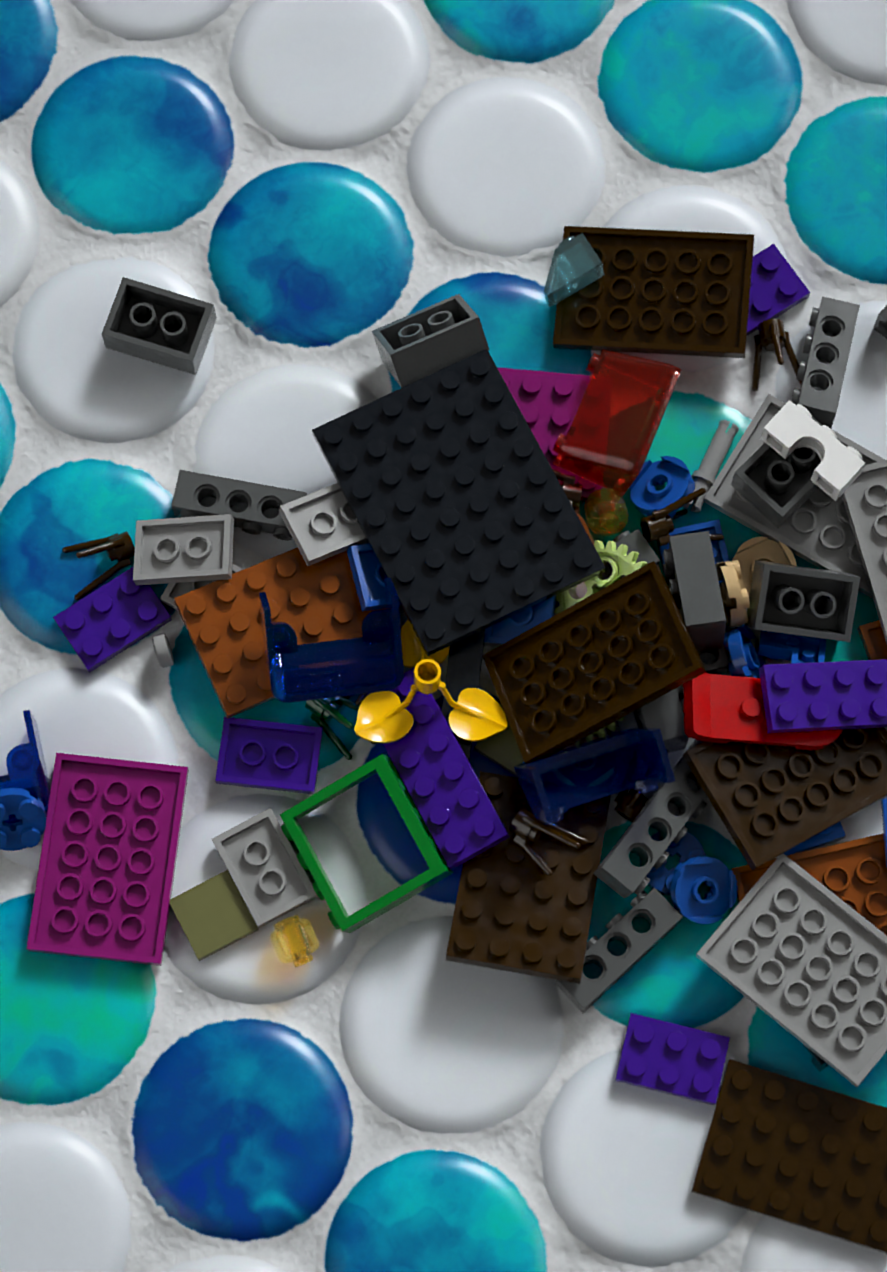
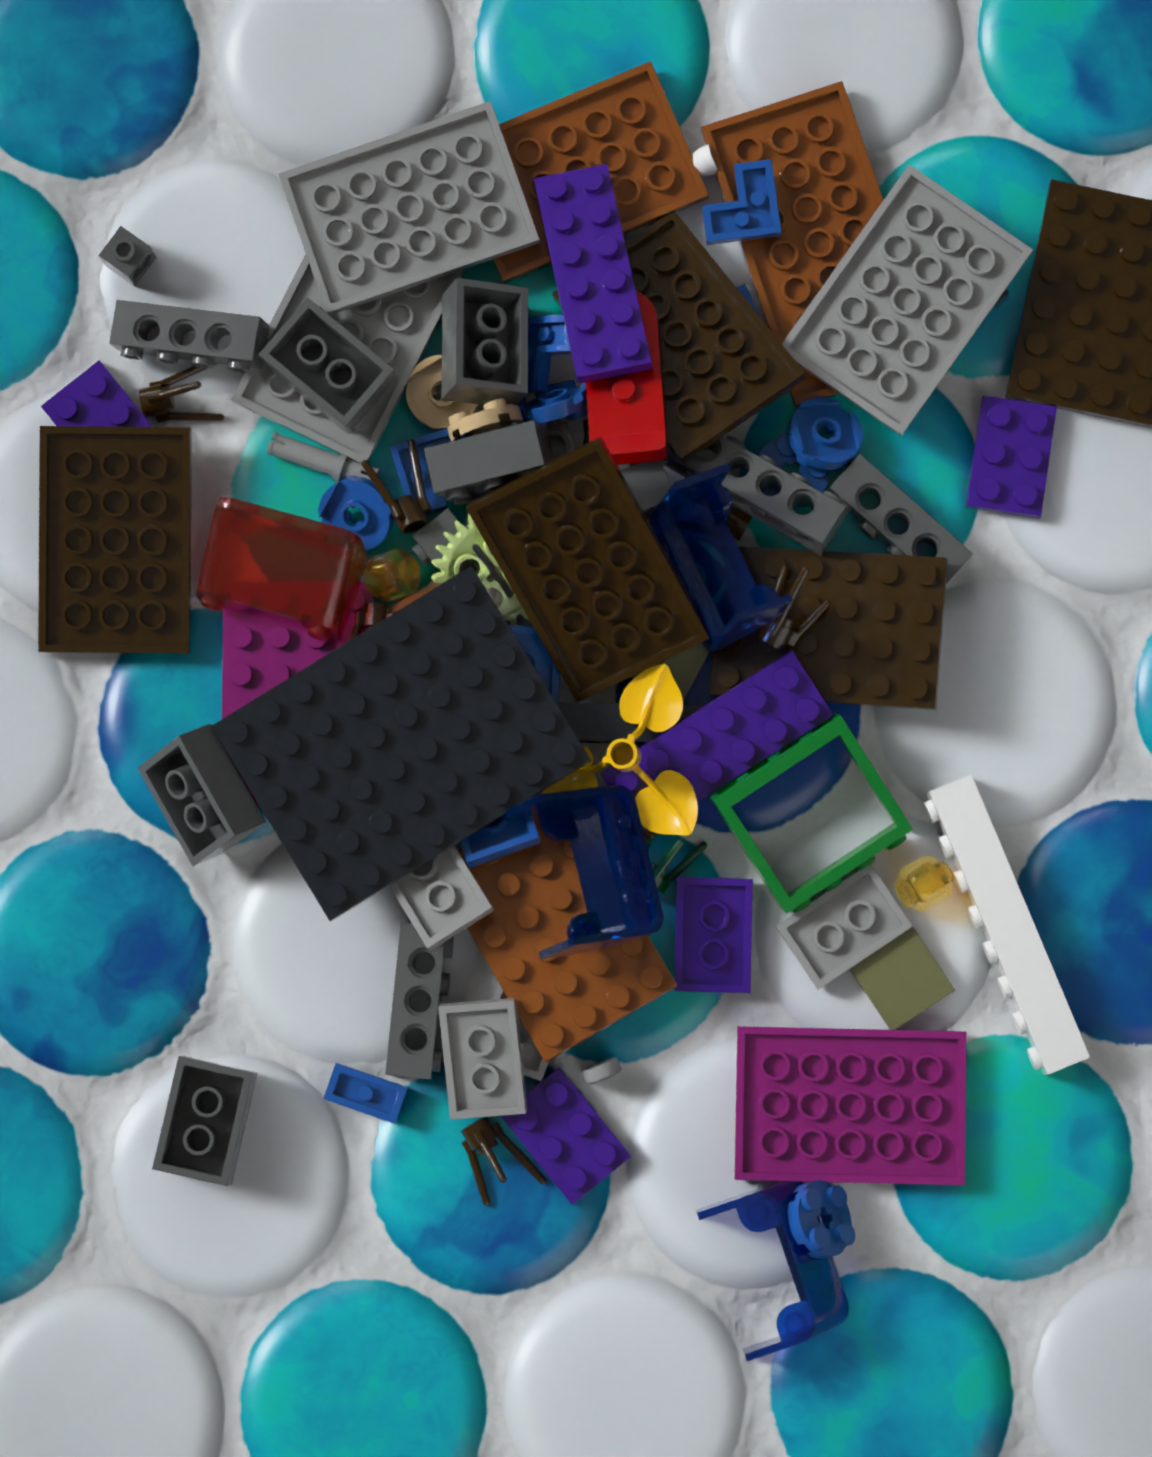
camera: 90 degrees left, 10 degrees up
clear light blue slope [544,233,604,307] -> none
white arch [760,400,865,501] -> none
none -> blue plate [323,1063,408,1124]
none -> white brick [923,774,1090,1075]

